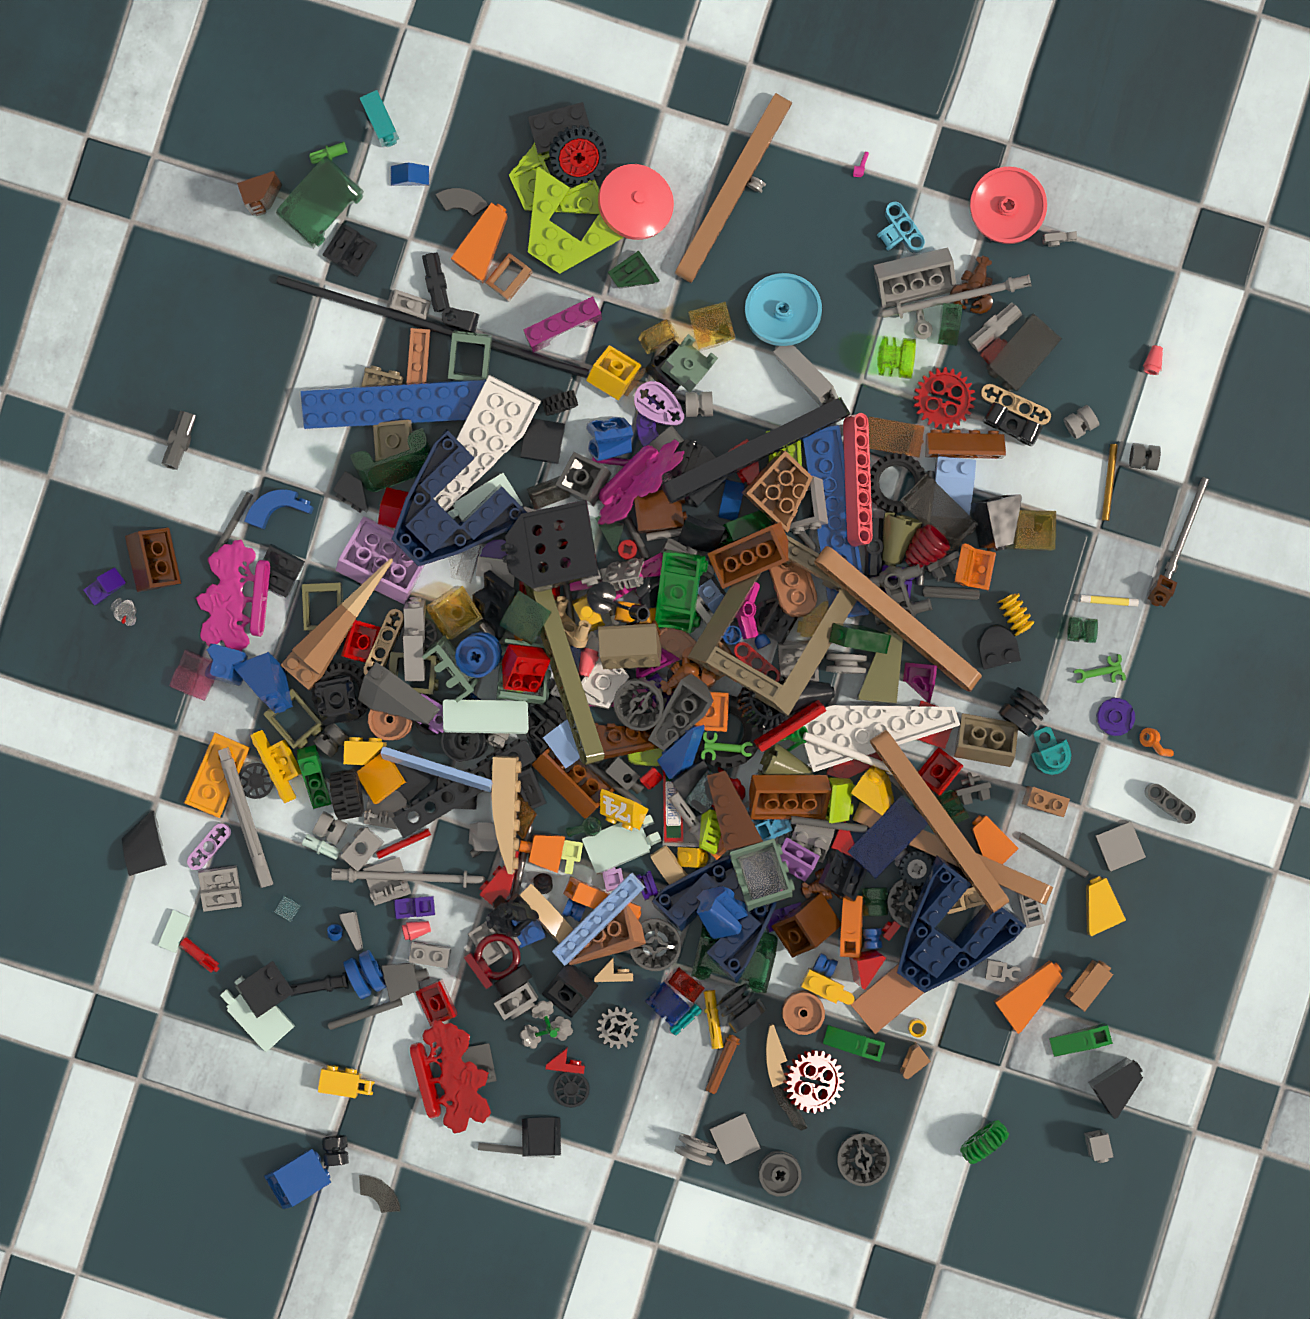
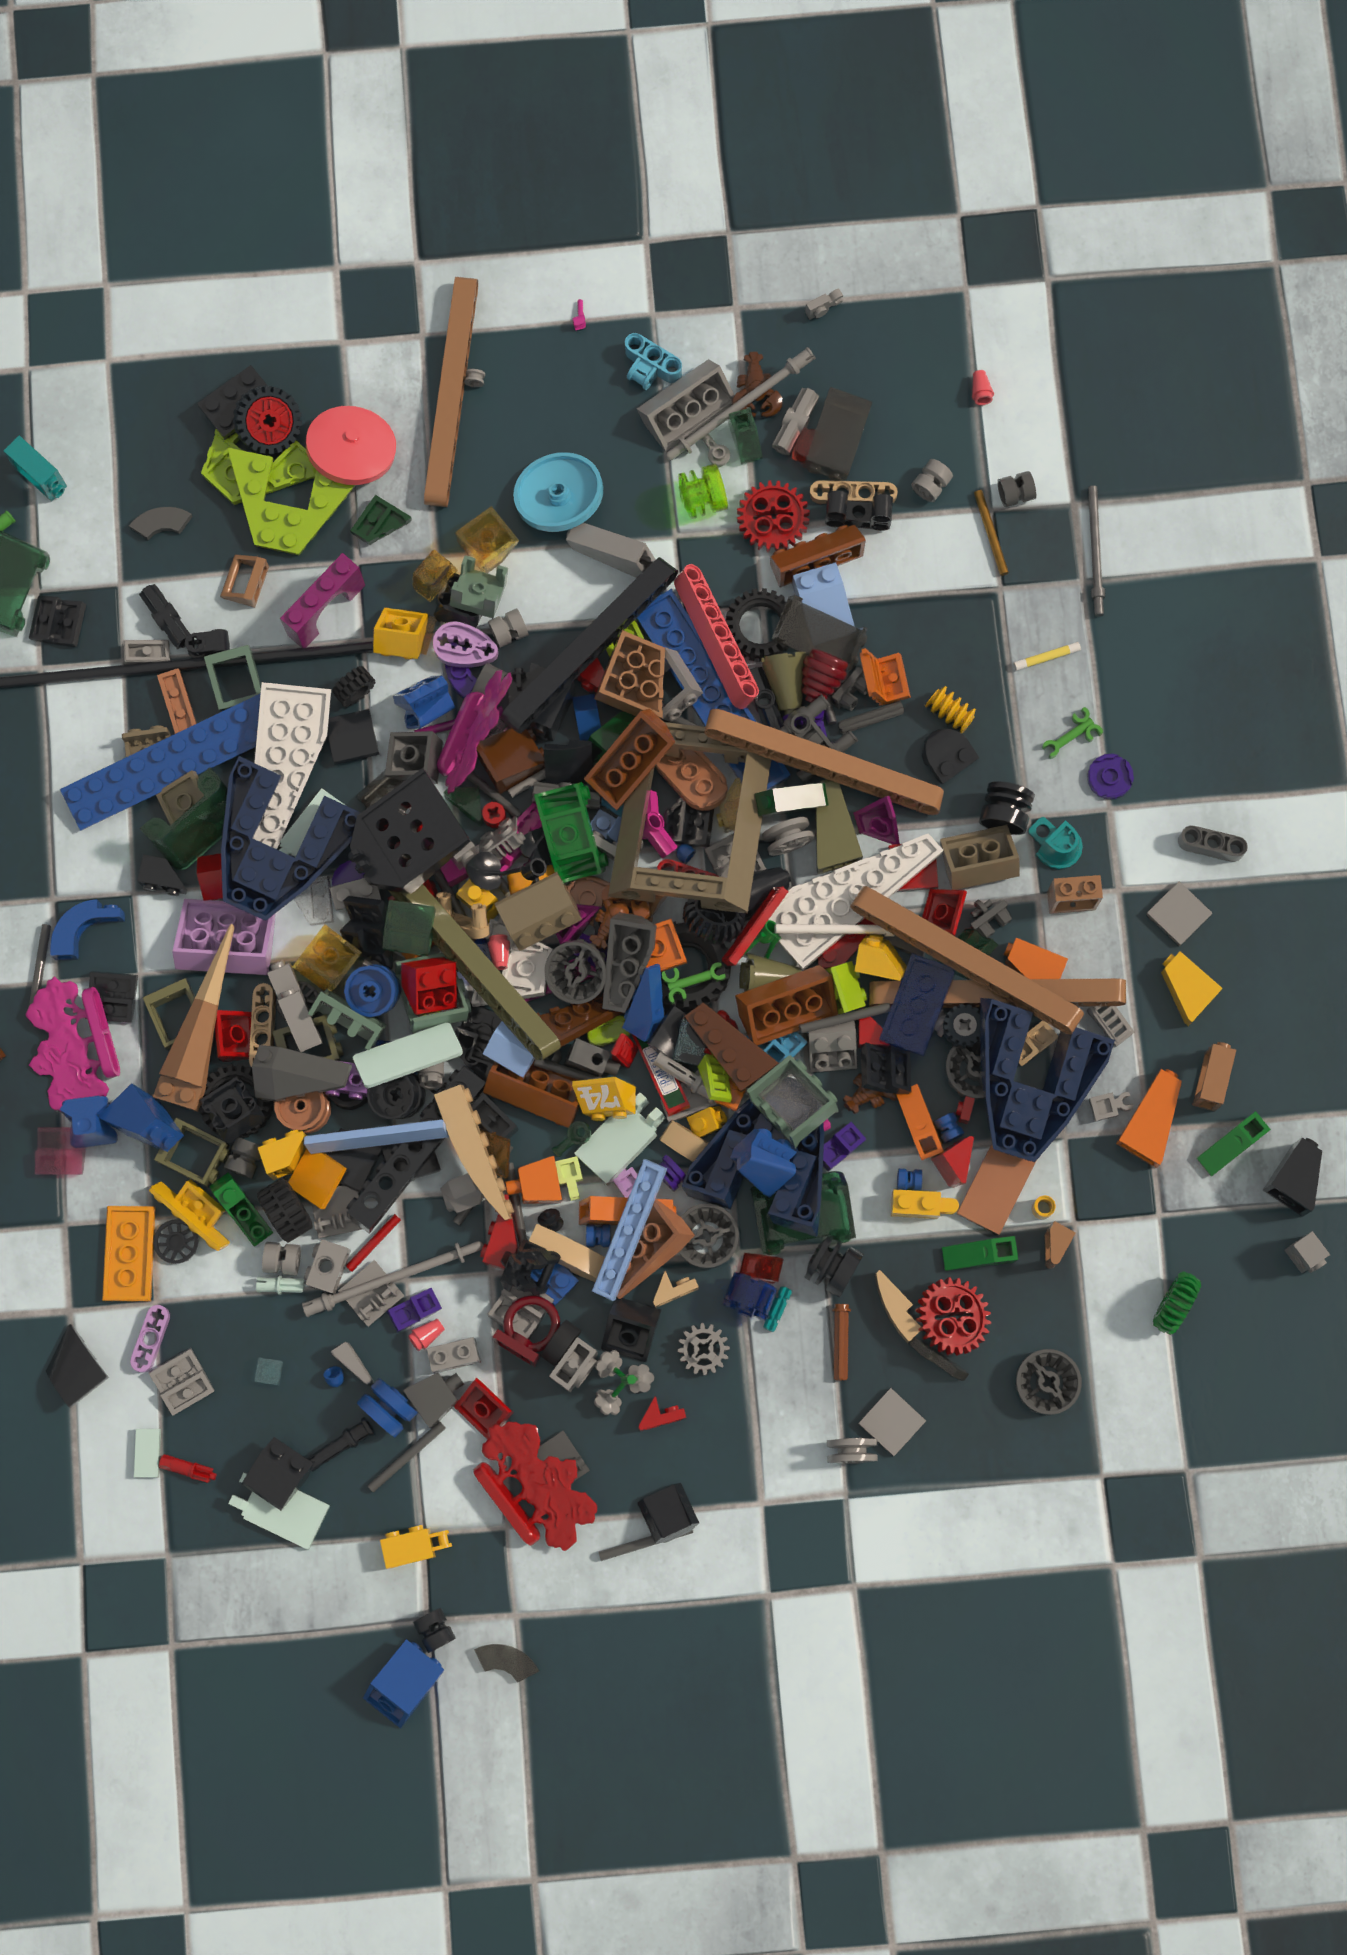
camera: 20 degrees left, 10 degrees down
light grey piece [218,747,273,888] -> none
blue slope [391,162,429,186] -> none
orange slope [451,203,508,283] -> none
black wheel [553,1072,589,1108] -> none
yellow pin [703,990,724,1049] -> none
blue wheel [722,625,742,645] -> none
dark grey wheel [758,1151,801,1196] -> none
reddish brown slope [771,893,841,958] -> none
medium lavender brick [780,837,820,881] -> none
nougat wheel [782,990,825,1035] -> none
clear green wheel [862,887,888,916] -> none
clear orange piece [868,417,925,457] -> none
coral dish [970,167,1047,244] -> none
slope [971,494,1022,551] -> none
clear yellow slope [1014,510,1056,551] -> none
dark grey bar [1019,832,1089,878] -> none
clear green wheel [1067,617,1098,643] -> none
orange plate [1140,728,1174,757] -> none
reddish brown brick [1147,574,1177,607] -> none

